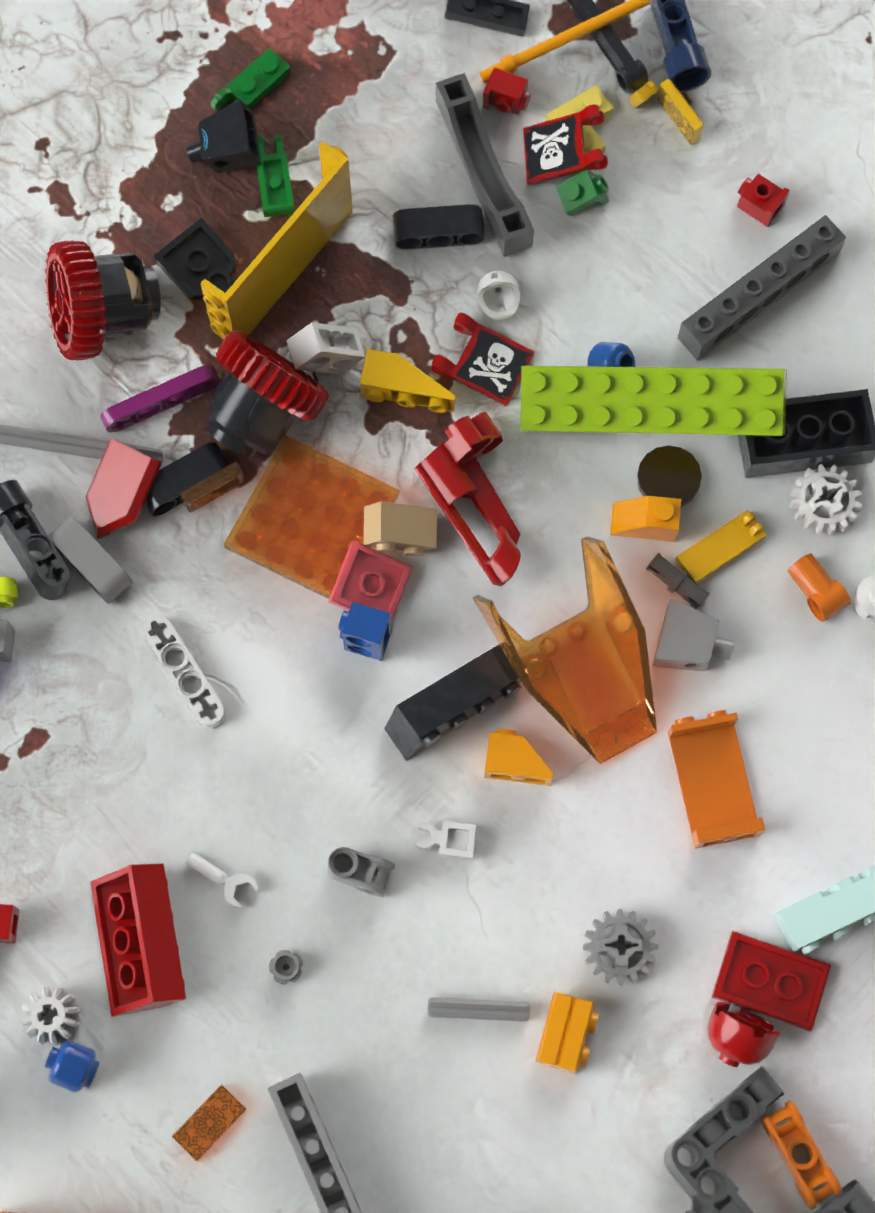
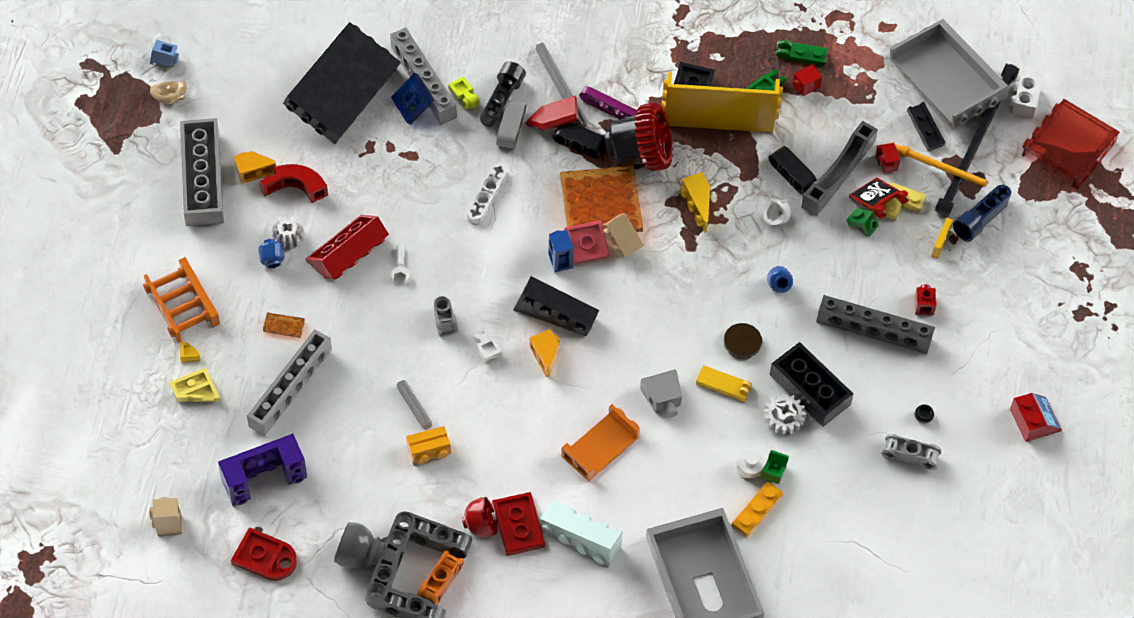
camera: 55 degrees right, 15 degrees down
piece [44,240,161,361] -> none
clear orange tile [180,462,245,513] -> none
black torso [186,100,261,173] -> none
light grey plate [269,950,303,984] -> none
white brick [287,322,365,375] -> none
red panel [414,412,521,587] -> none
flag [431,312,535,406] -> none
clear orange windscreen [472,536,657,764] -> none
lime brick [520,366,787,436] -> none
light grey gear [583,909,658,985] -> none
light orange slope [610,496,681,542] -> none
yellow tile [628,81,659,108] -> none
dark grey pin [646,553,710,610] -> none
orange piece [787,553,851,622] -> none
none -> red brick [792,64,822,96]

